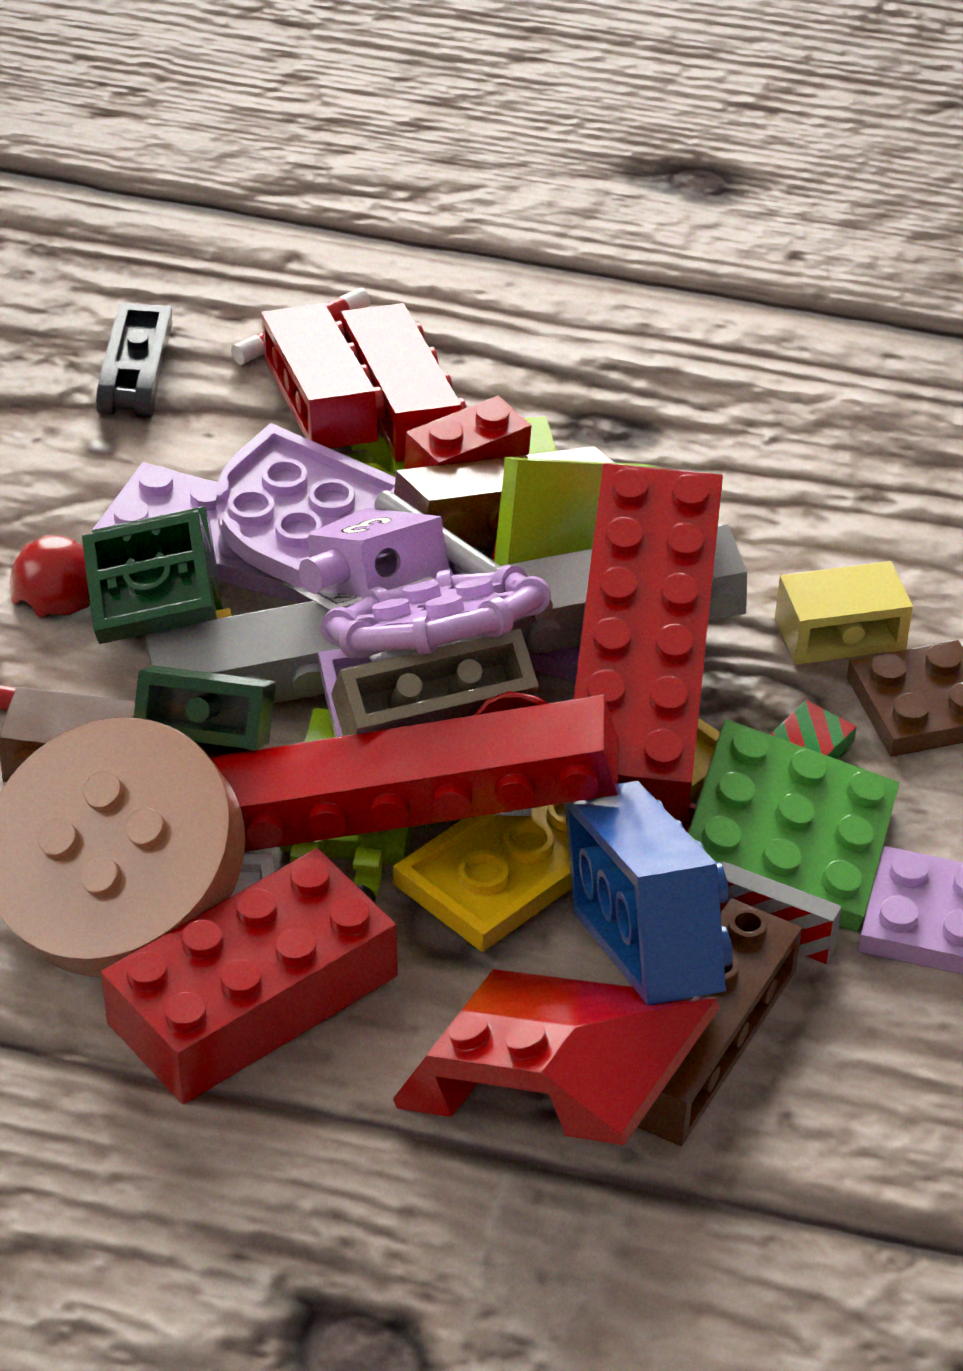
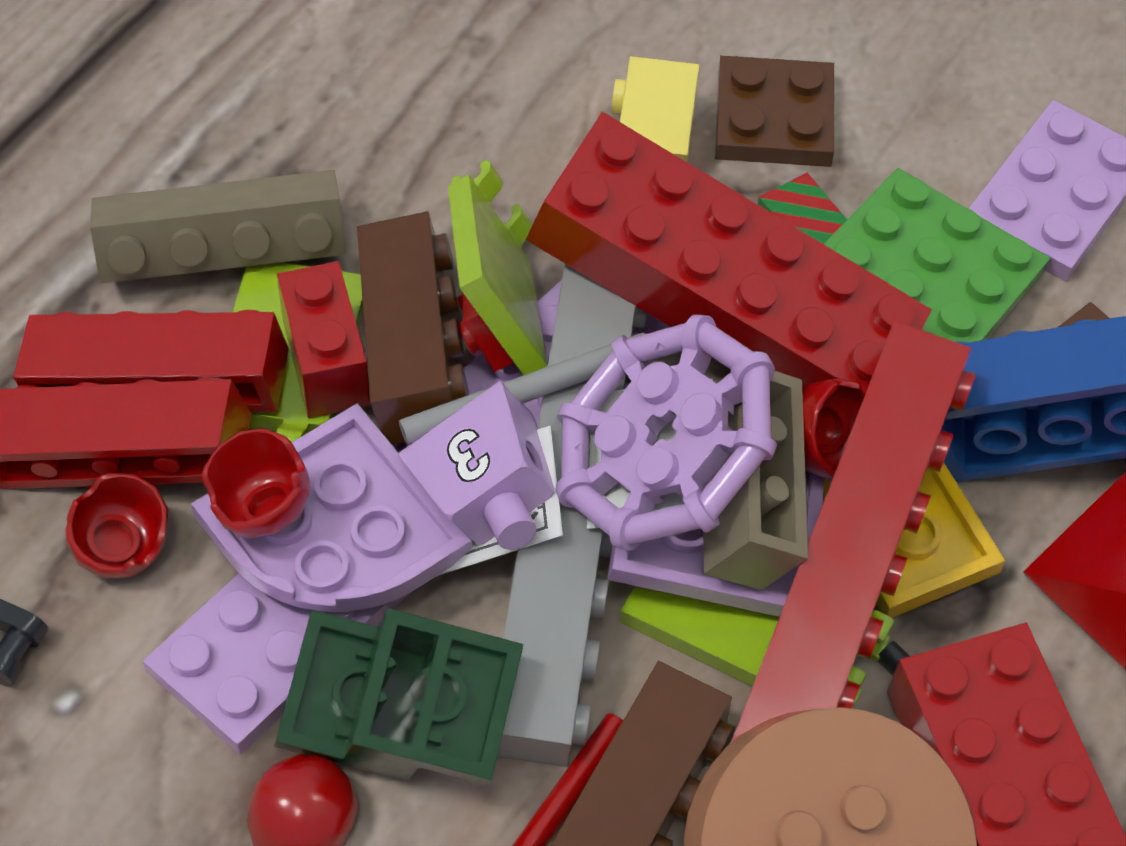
camera: 70 degrees left, 15 degrees up
dark green brick [133,665,276,750] -> none
light grey tile [720,862,842,965] -> none
none -> red hair [65,473,168,579]
none -> dark tan brick [90,170,346,284]
none -> red hair [202,428,310,539]

